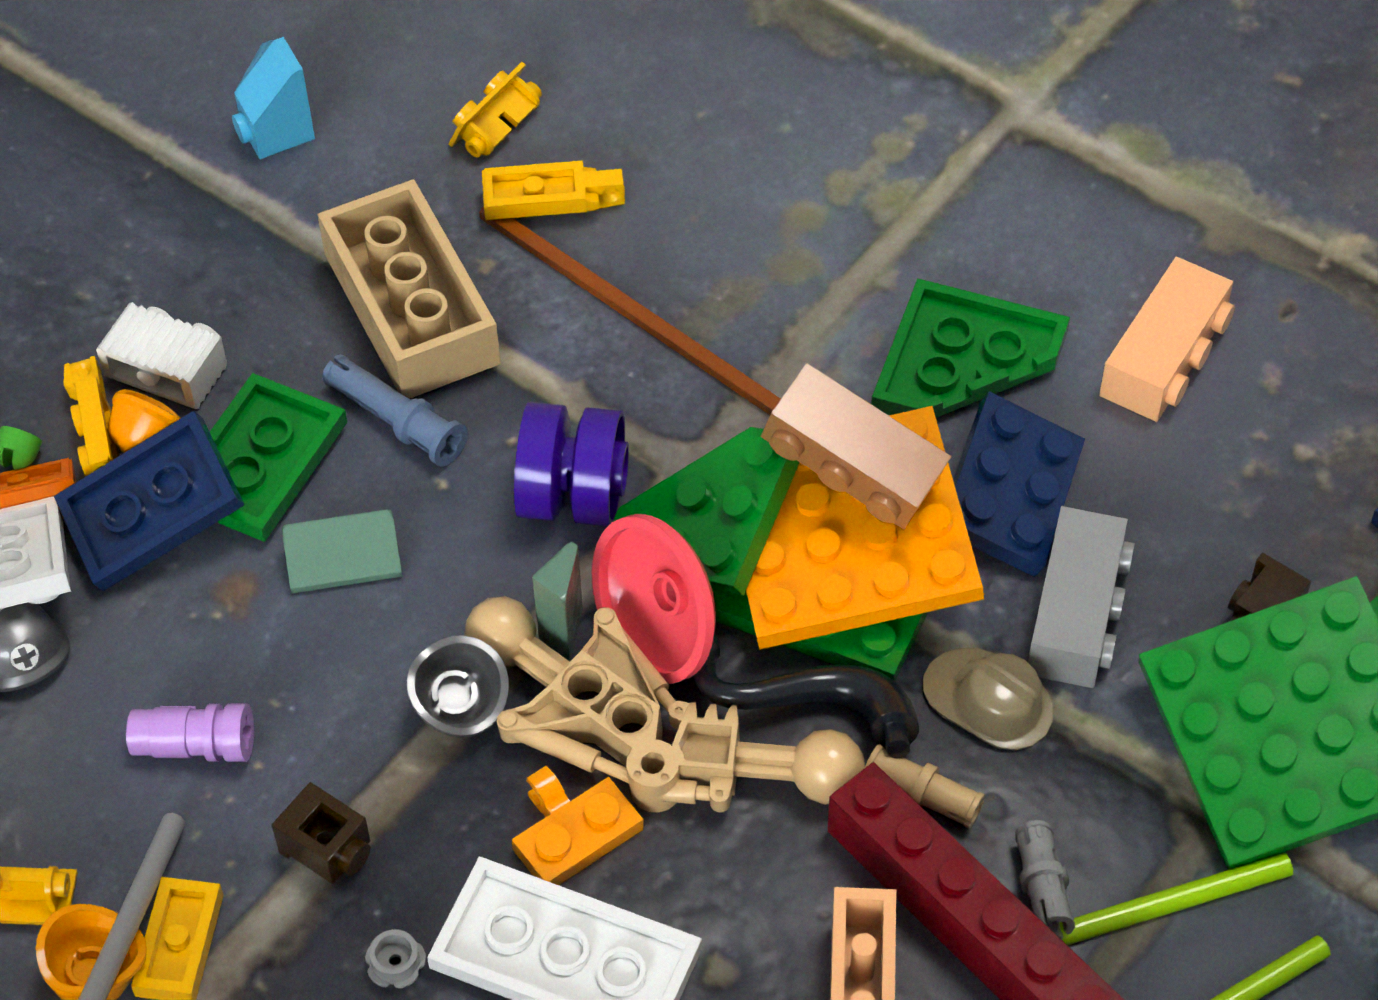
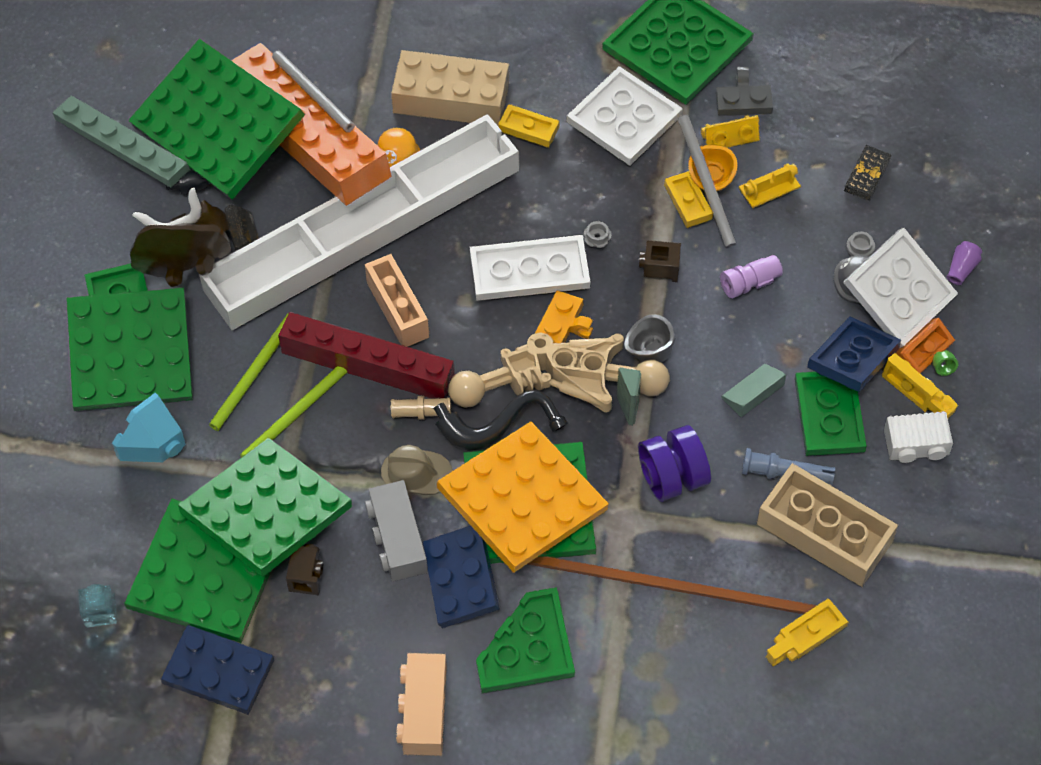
camera: 150 degrees right, 5 degrees up
light orange helmet [107,389,180,453] -> none
medium azure slope [232,37,315,159] -> none
yellow hinge [448,62,542,158] -> none
coral dish [592,514,716,684] -> none
green plate [613,427,800,596] -> none
brick [760,363,952,530] -> none
light grey pin [1015,820,1075,939] -> none

